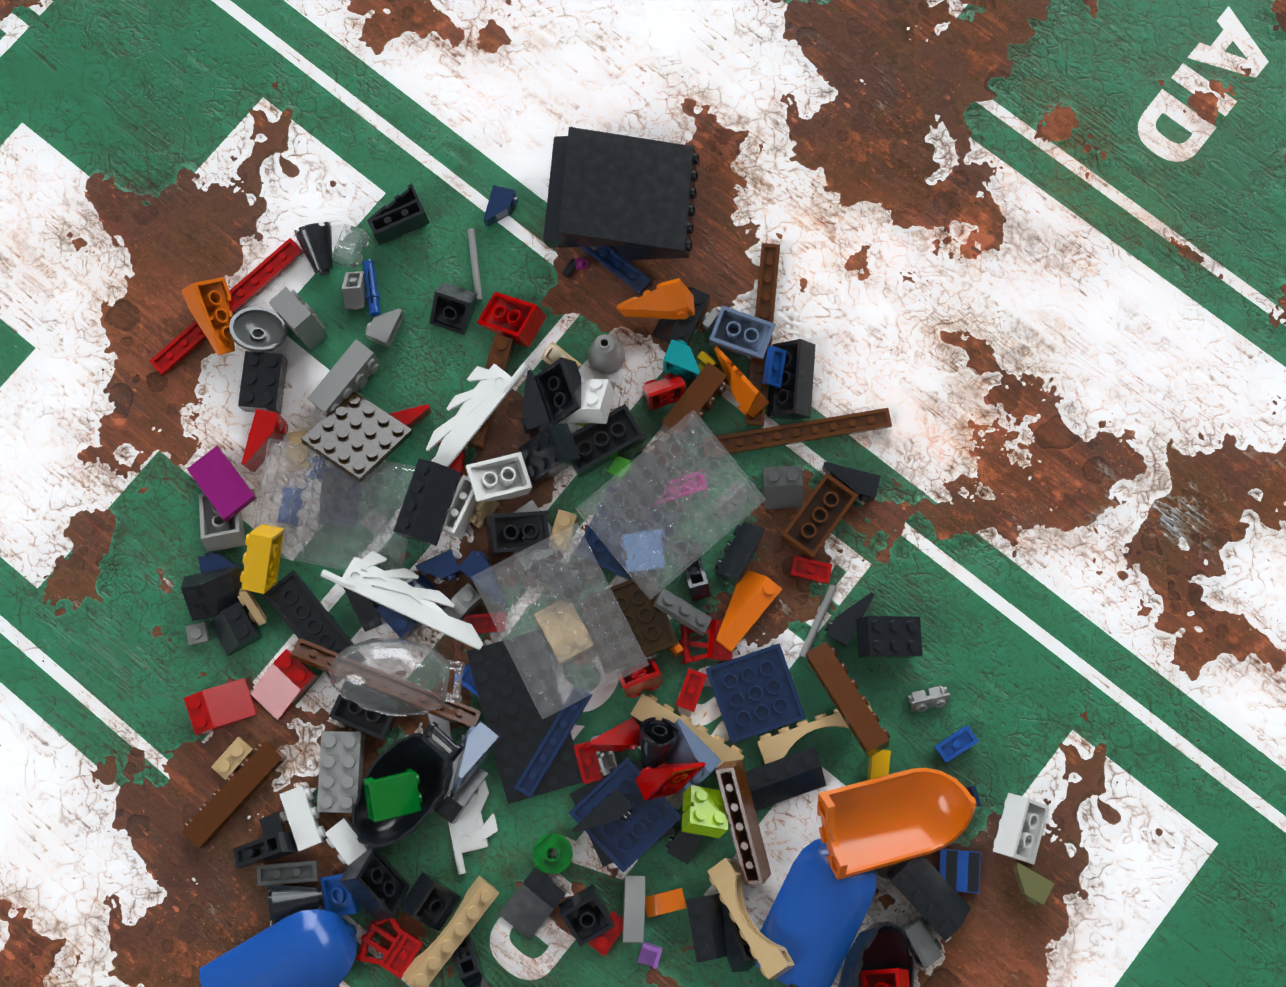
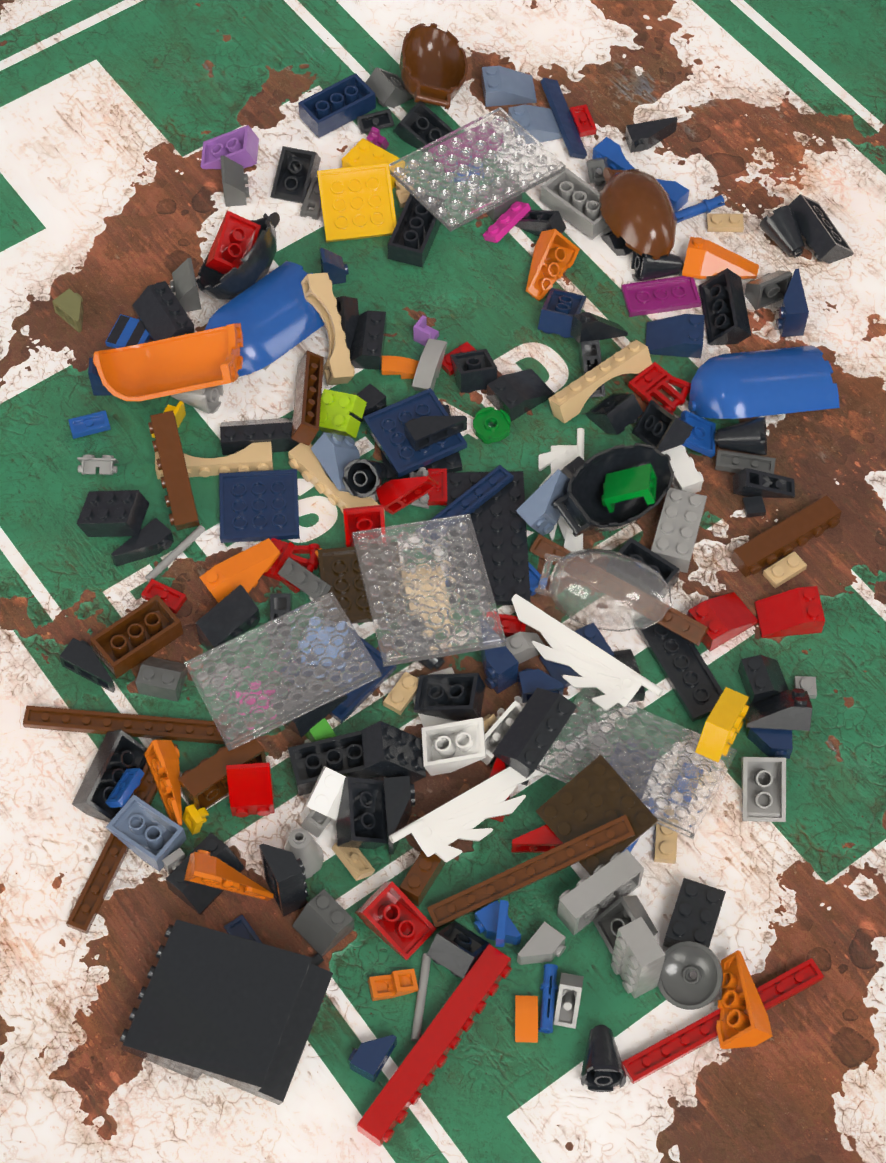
camera: 170 degrees left, 20 degrees down
magenta tile [187,445,257,522] -> none
tan plate [238,588,267,626] -> none
red slope [241,409,288,472] -> none
white brick [279,785,326,851] -> none
clear brick [332,223,369,270] -> none
black wedge [367,183,430,245] -> none
red slope [635,762,706,801] -> none
teal slope [663,340,700,382] -> none
red plate [675,668,707,712] -> none
white slope [993,793,1049,865] -> none
none -> black slope [259,844,309,917]
none -> dark grey slope [292,889,355,957]
none -> red brick [357,944,512,1147]
none -> orange slope [368,969,419,1001]
none -> reddish brown plate [427,815,635,928]
none -> blue slope [473,900,521,945]
none -> blue tile [495,900,509,947]
none -> orange slope [515,995,538,1043]
none -> dark grey slope [593,895,658,955]

